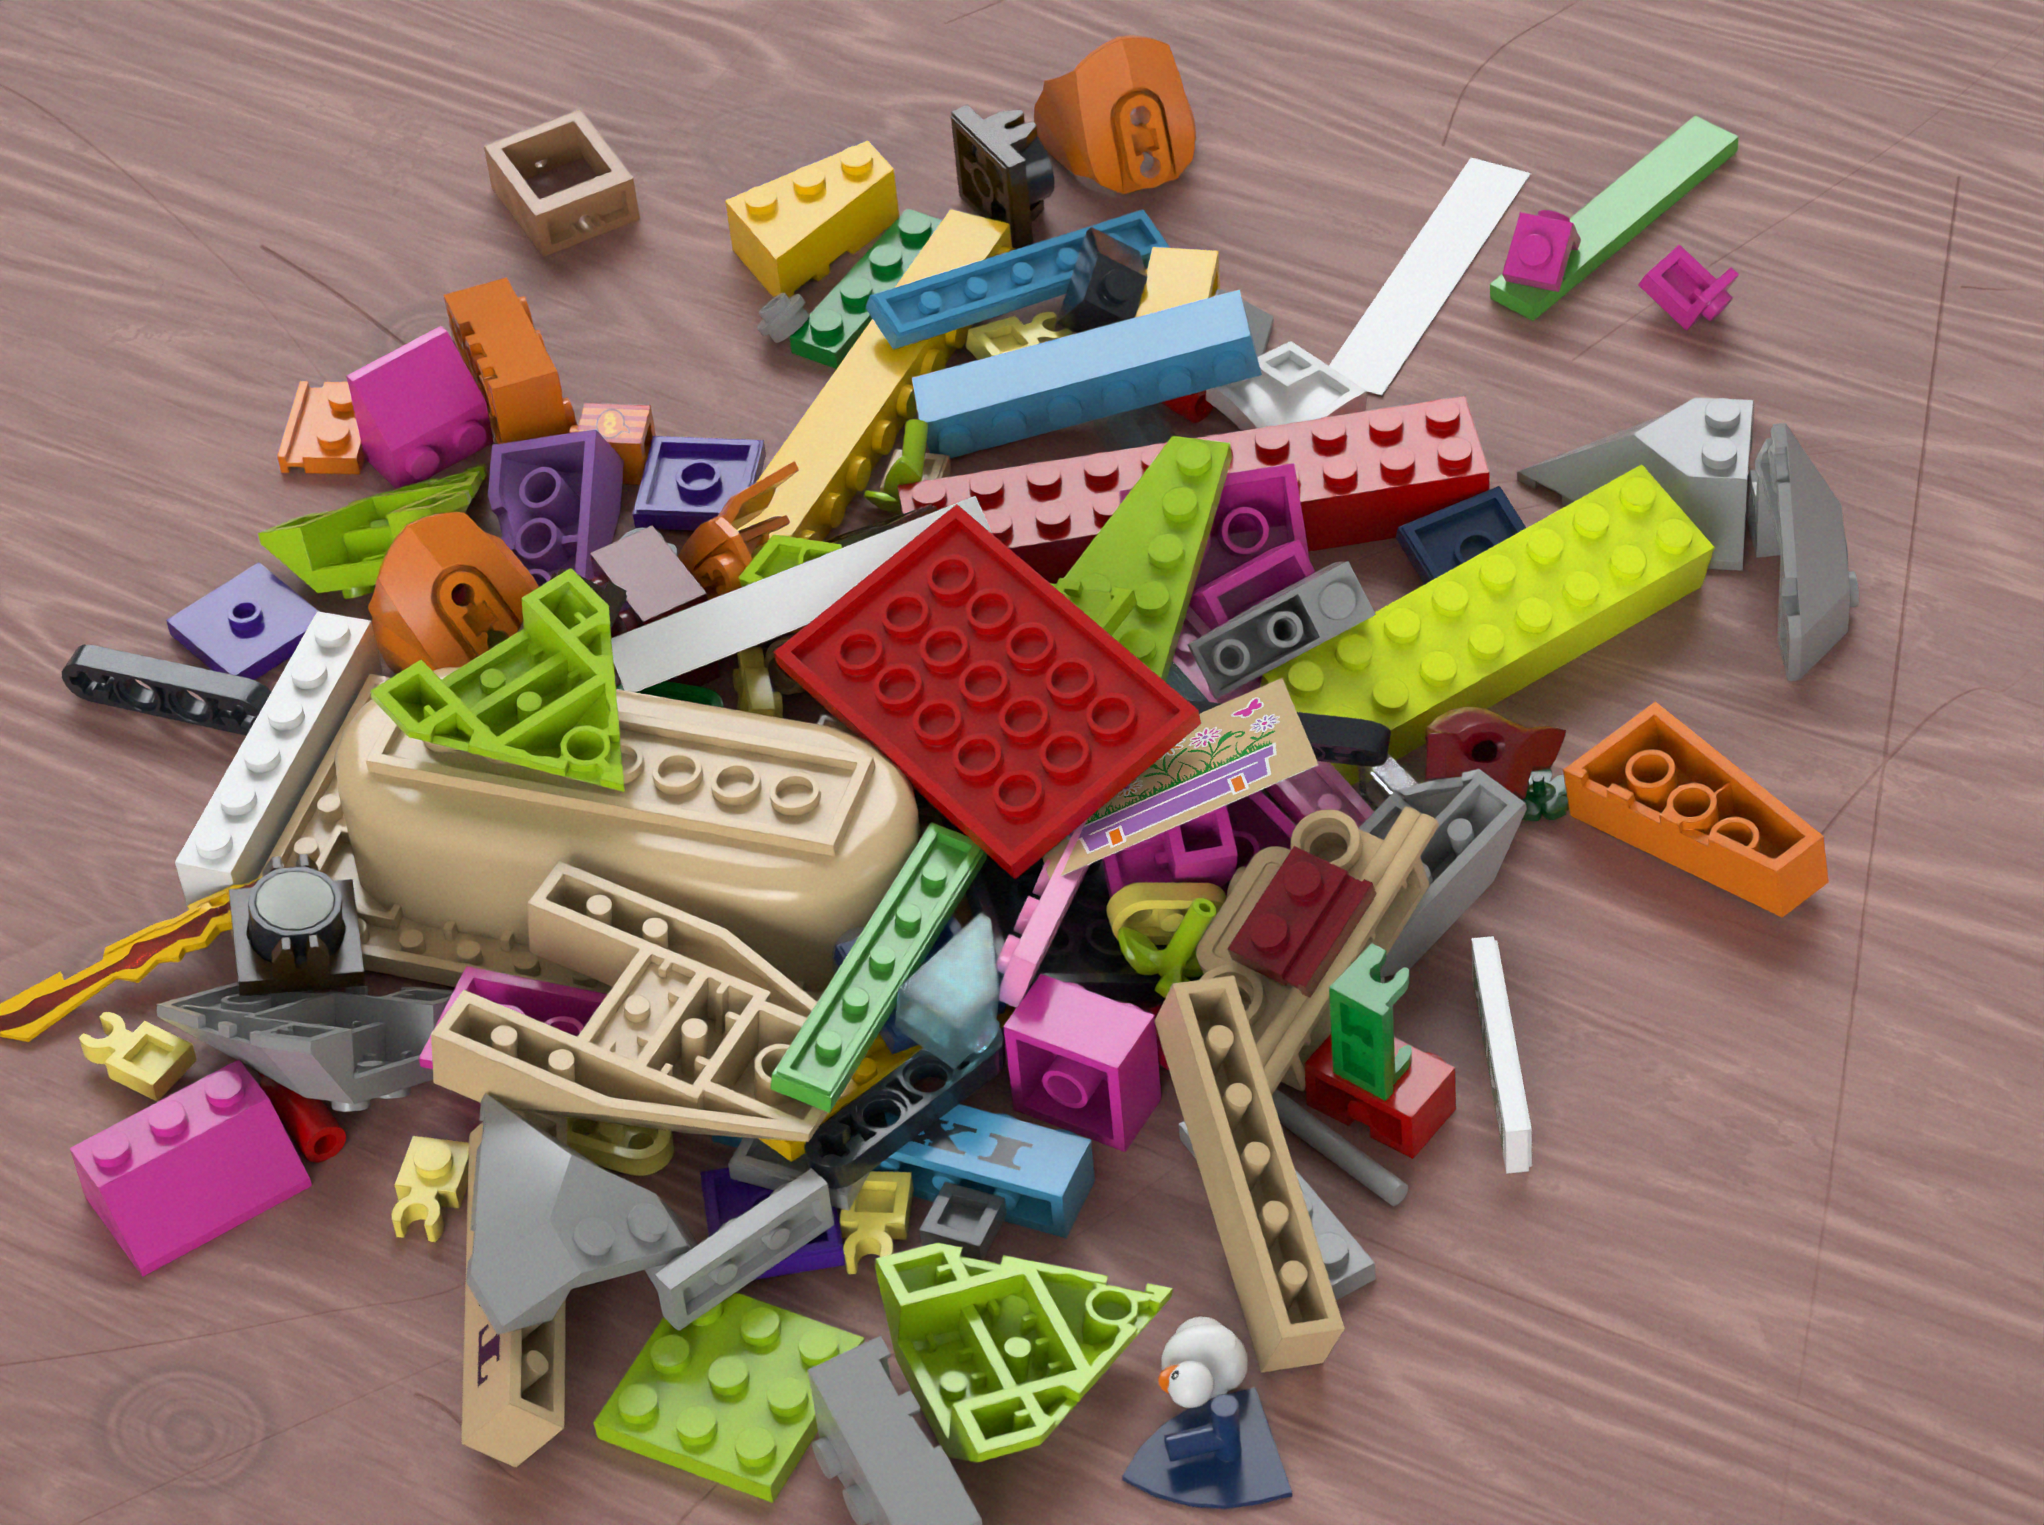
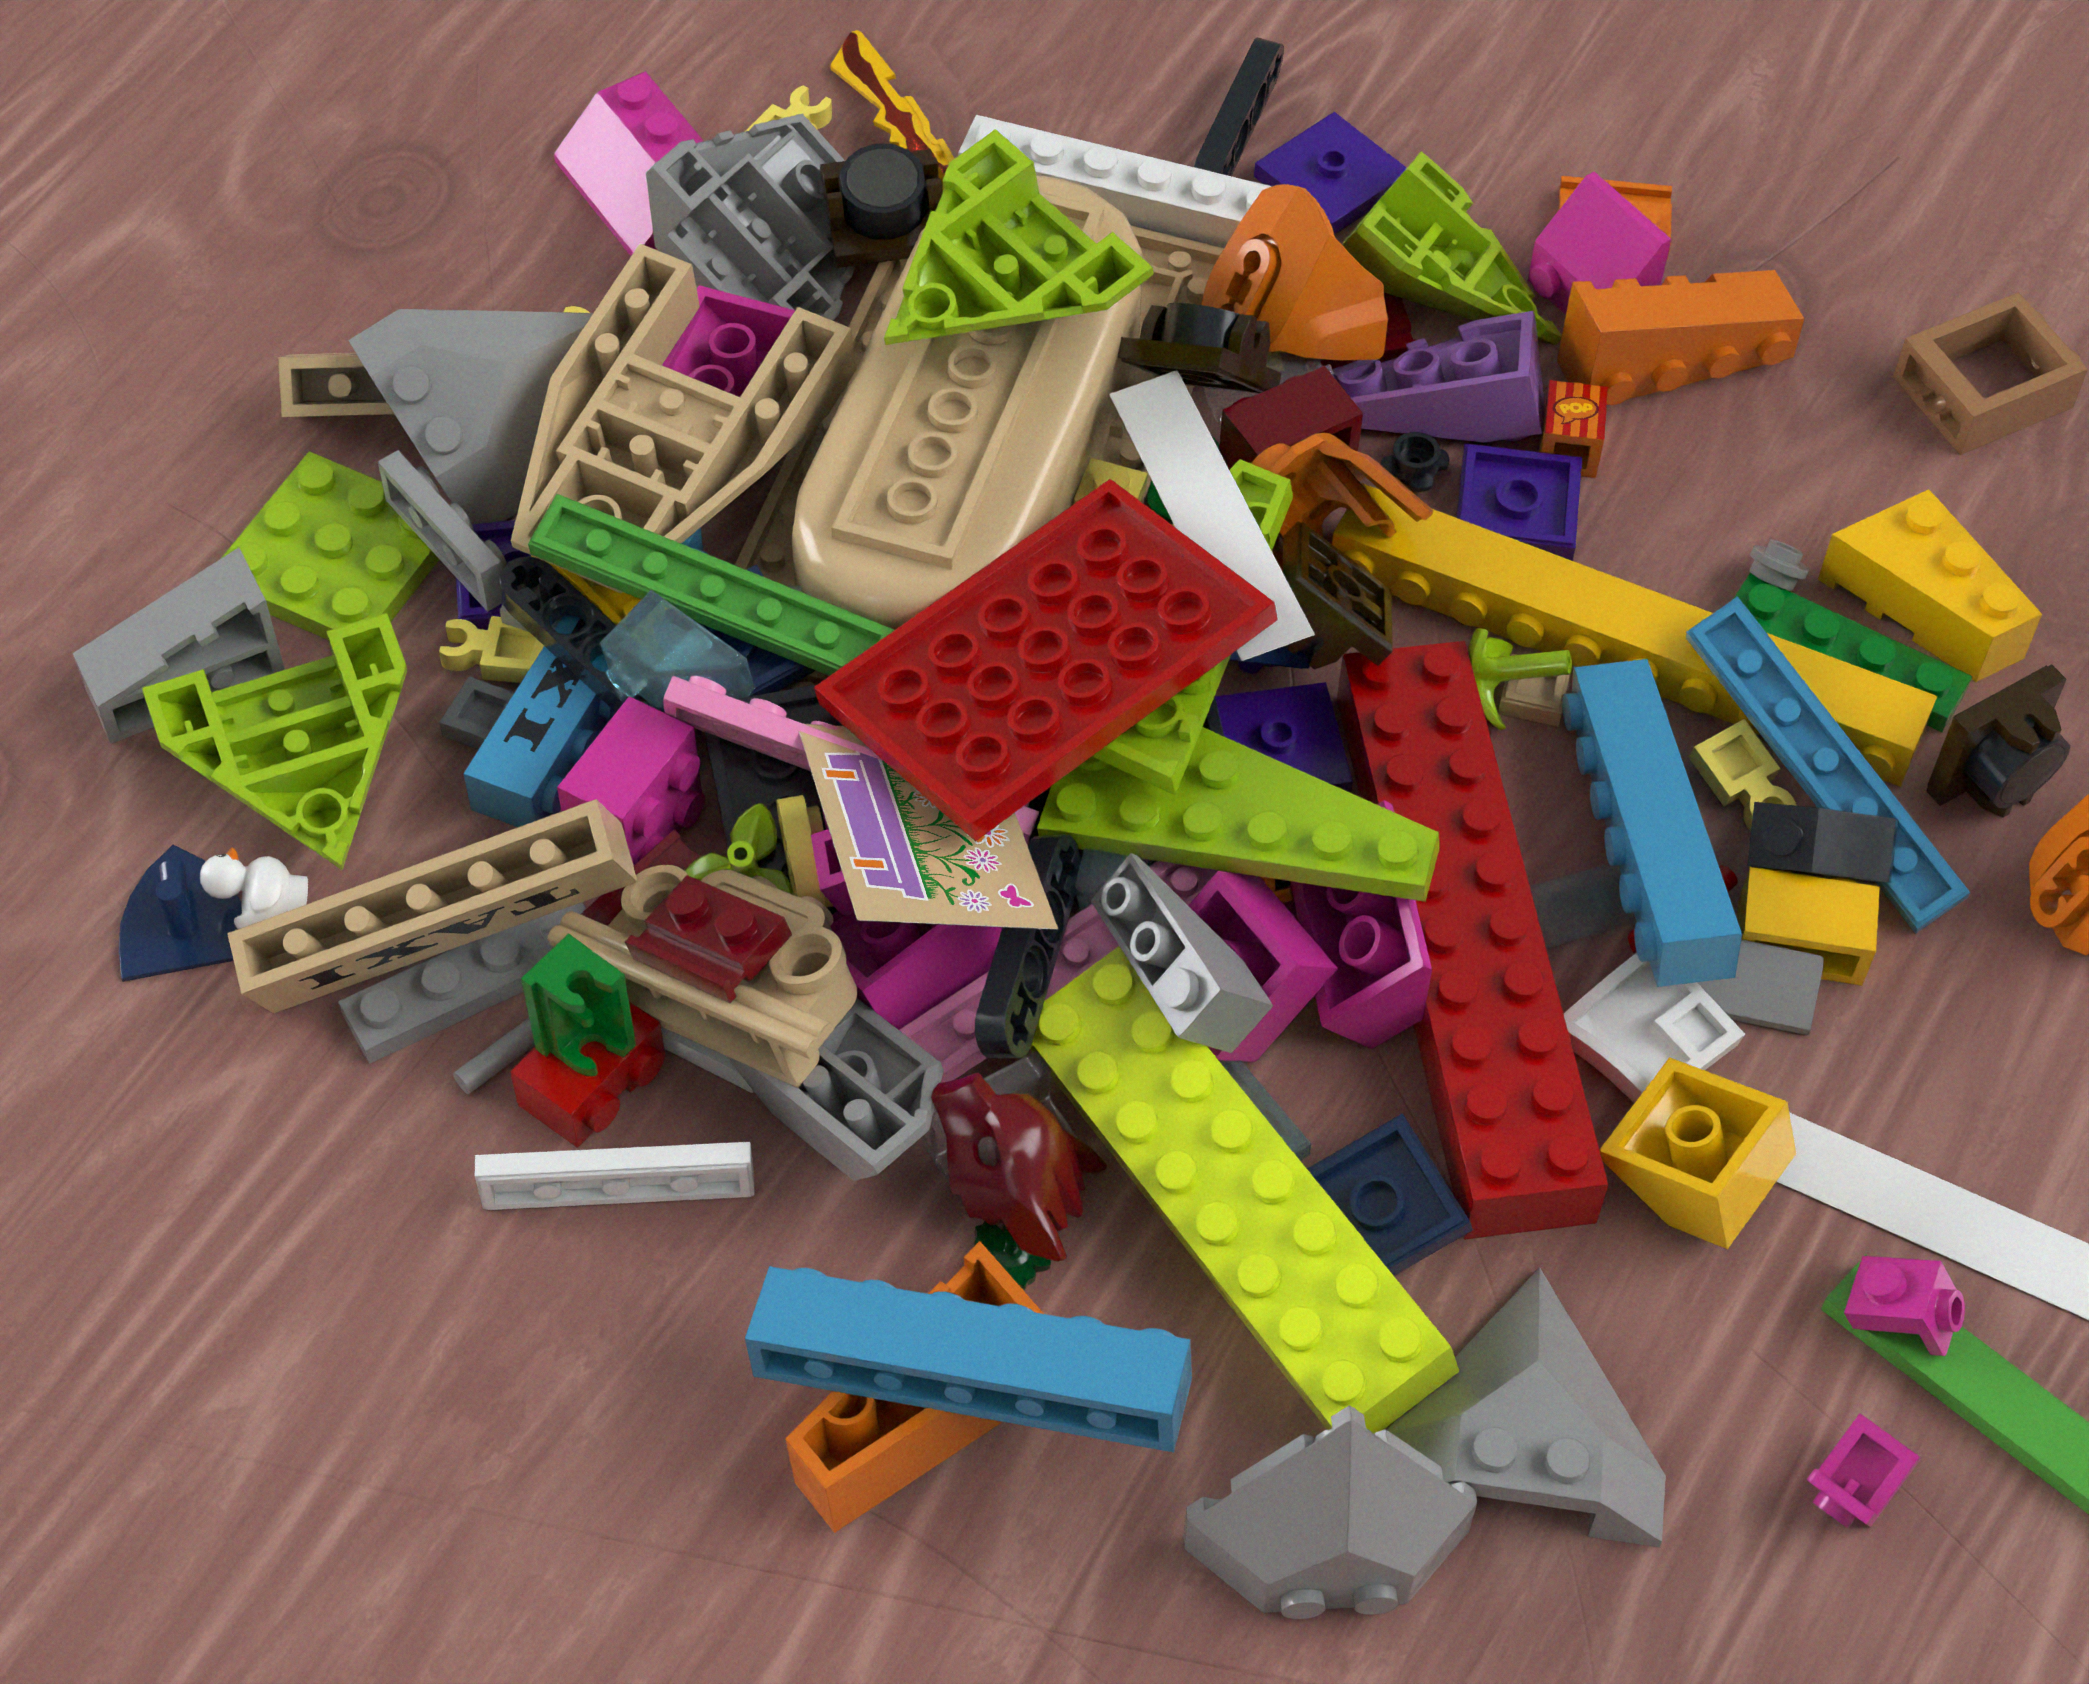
camera: 85 degrees right, 10 degrees up
none -> dark azure brick [745,1266,1192,1452]
none -> yellow slope [1599,1057,1797,1250]

